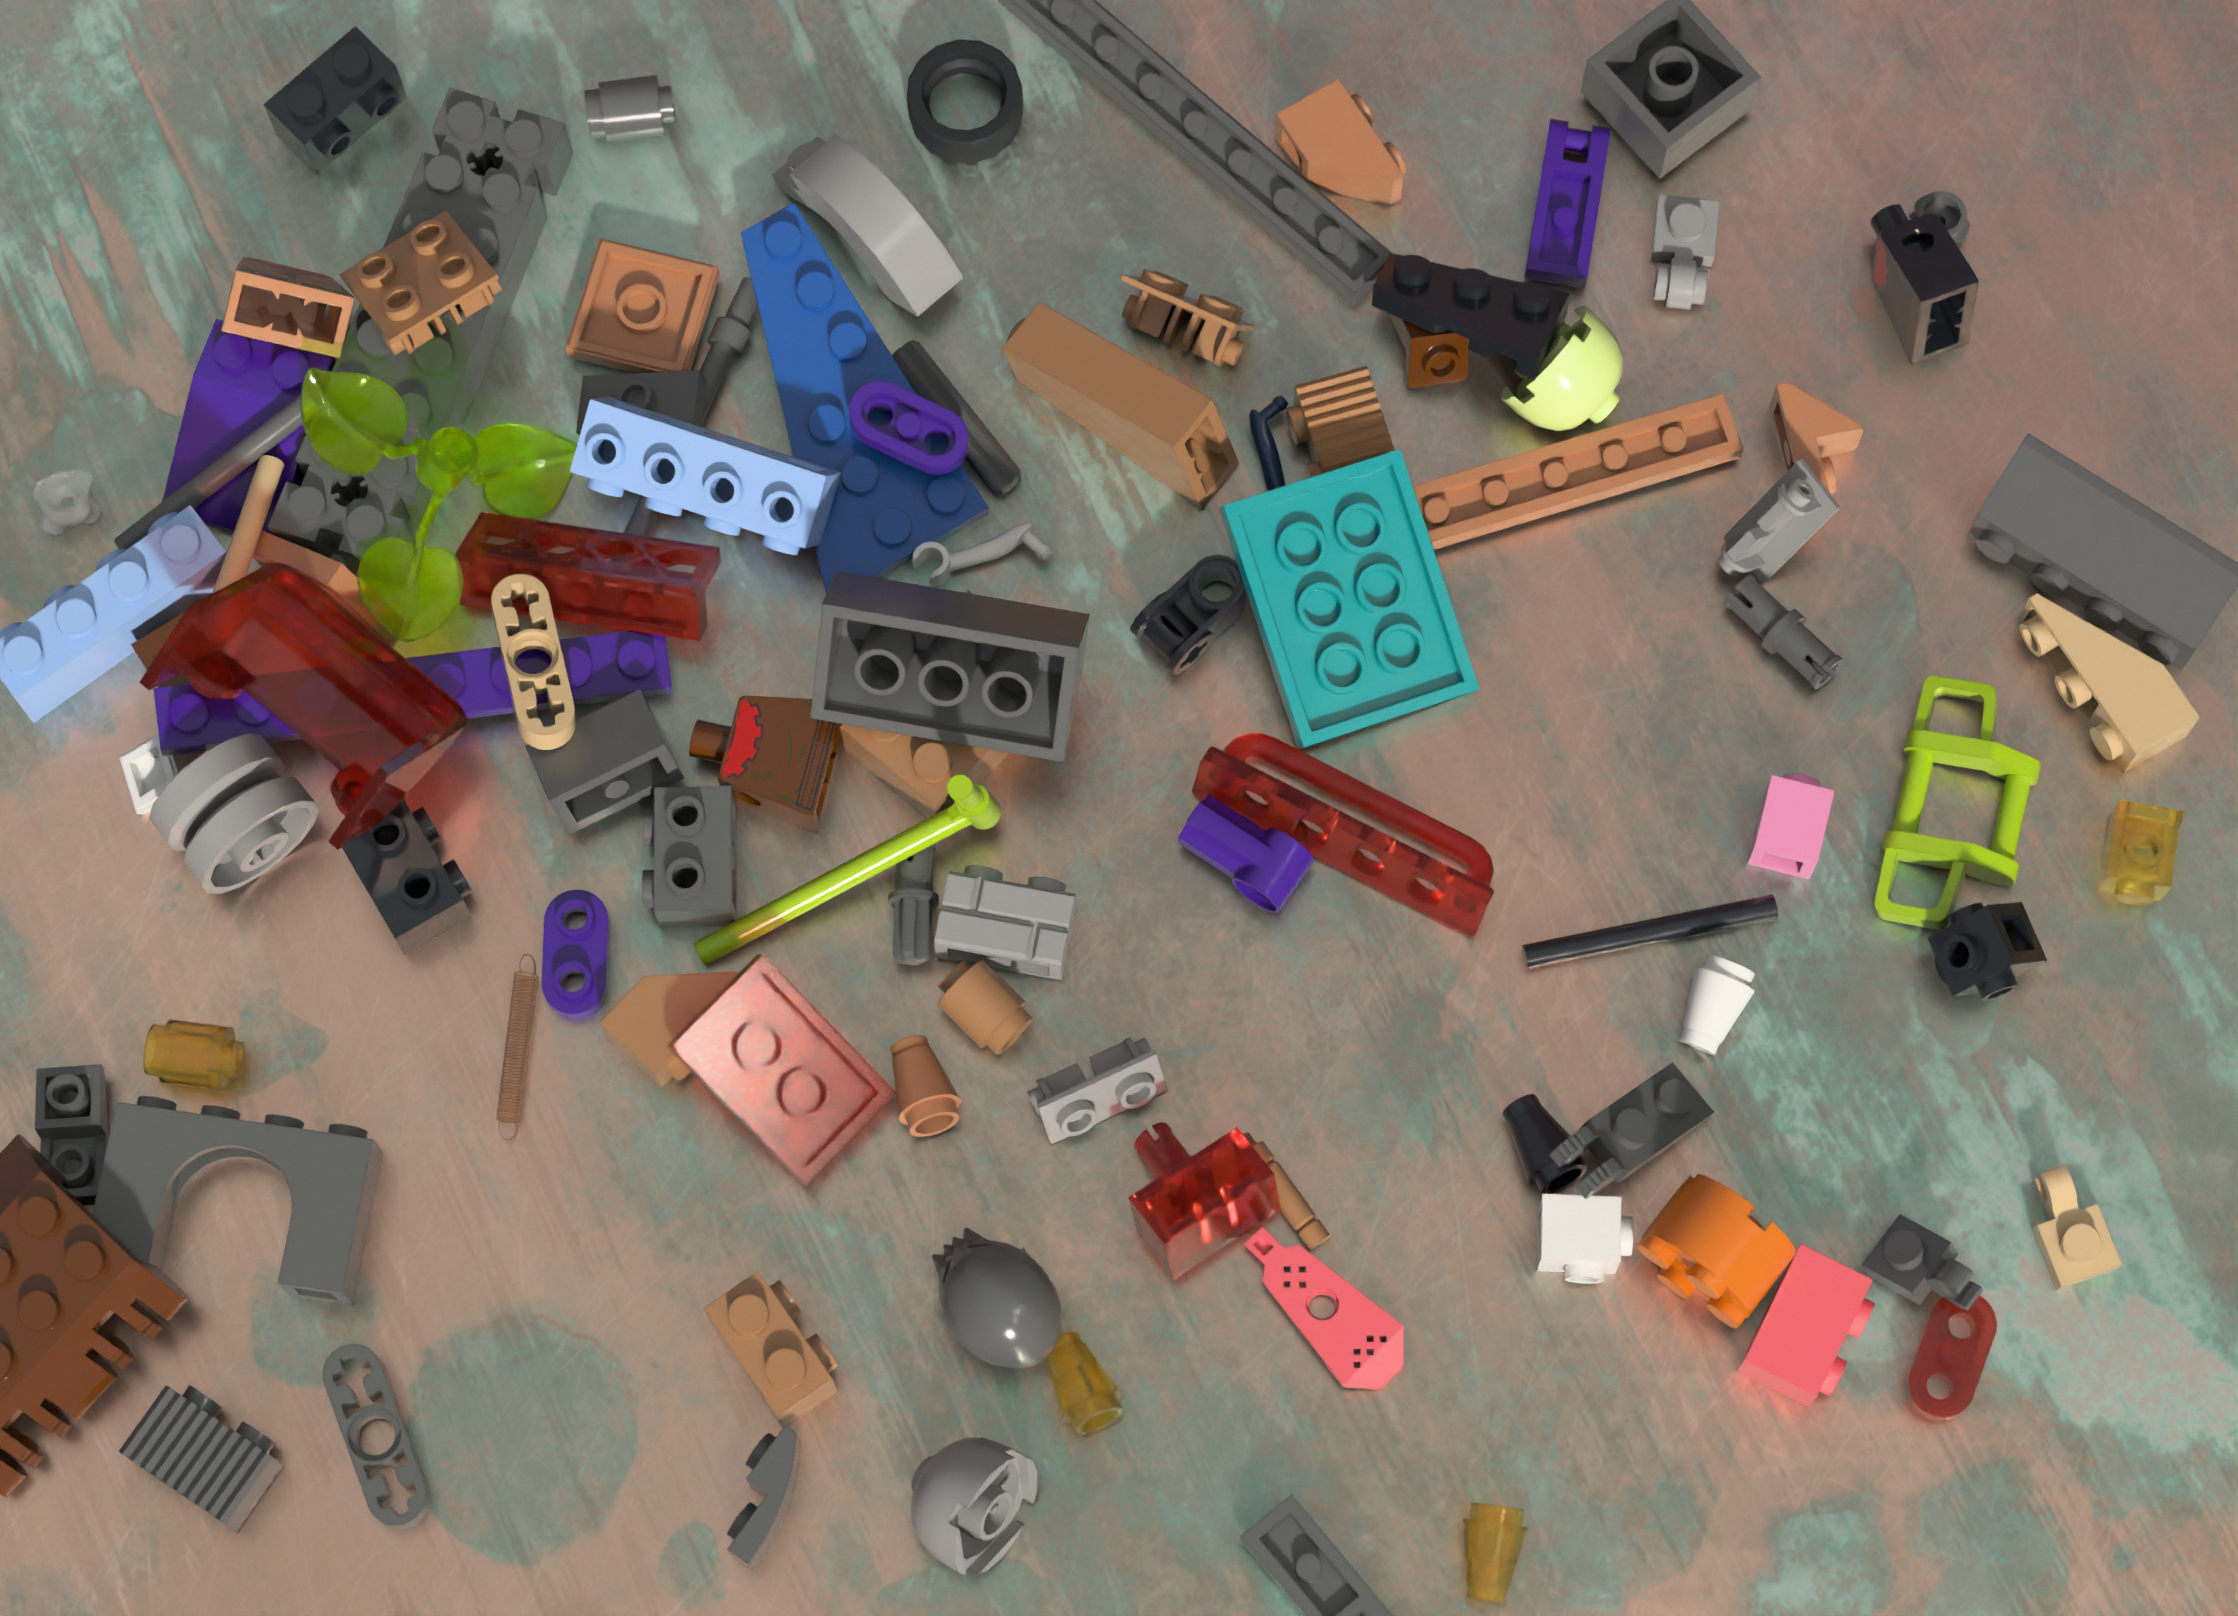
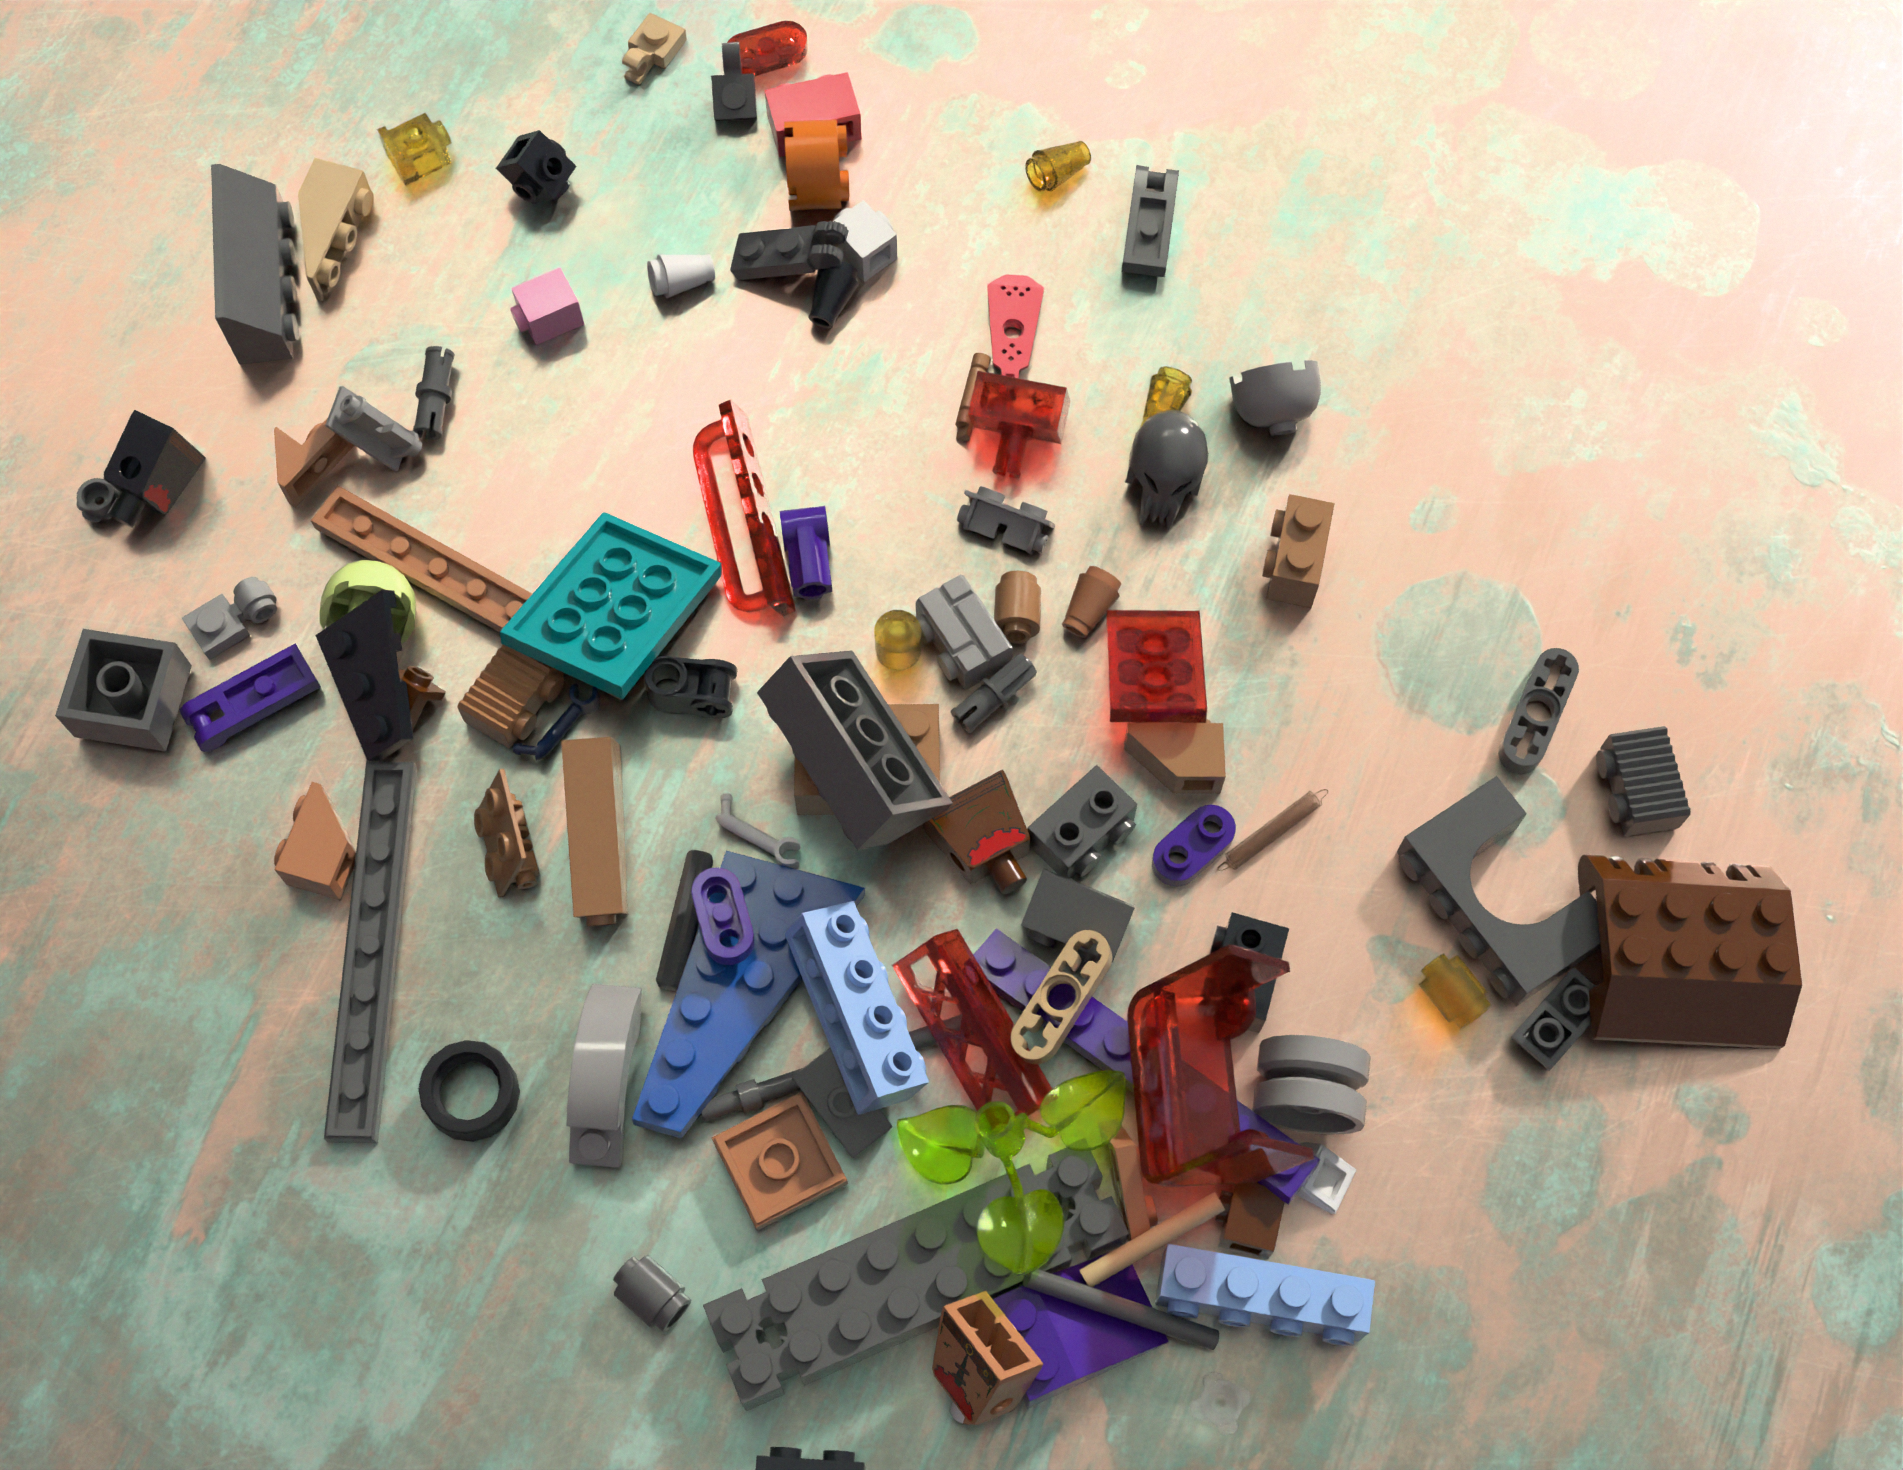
camera: 135 degrees left, 5 degrees down
medium nougat hinge [339,210,502,356] -> none
lime bar [693,774,1001,965] -> none
dark grey slope [727,1425,801,1573] -> none
black bar [1522,894,1778,970] -> none
lime bar [1875,675,2041,929] -> none
none -> clear yellow brick [874,610,922,671]

